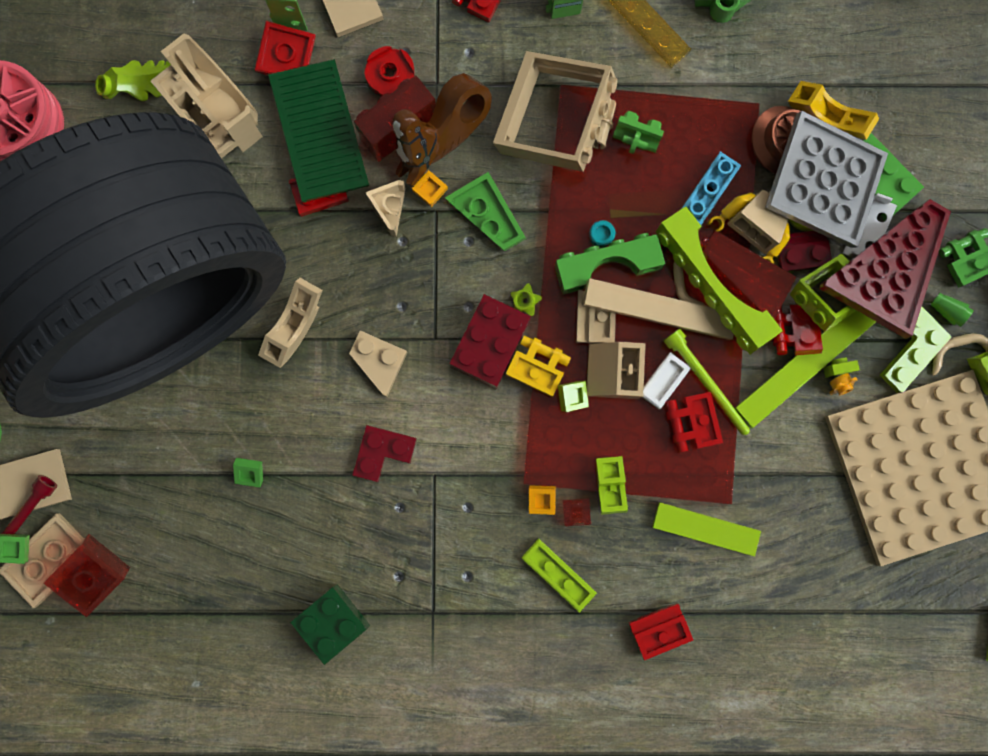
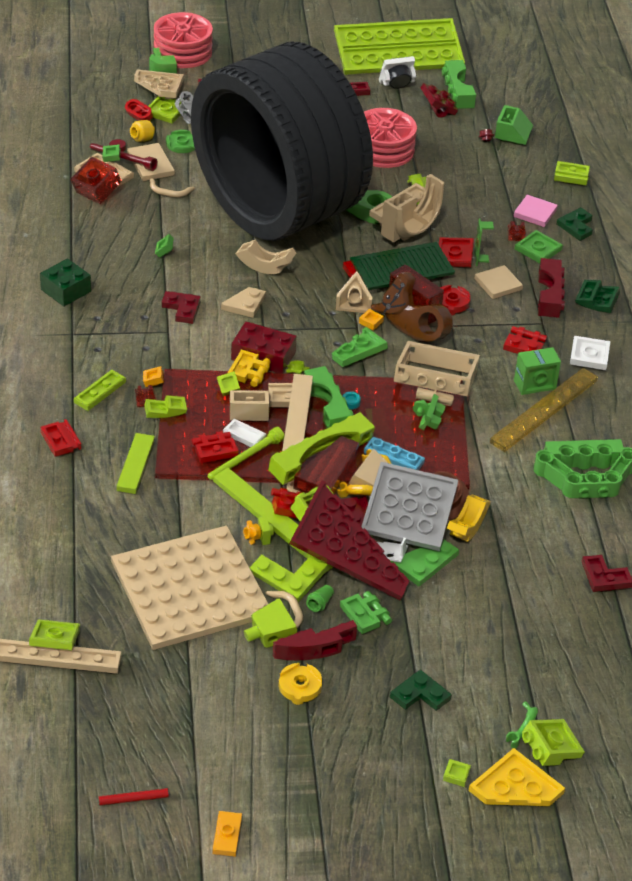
camera: 85 degrees right, 40 degrees down
none -> tan animal [150,178,195,197]

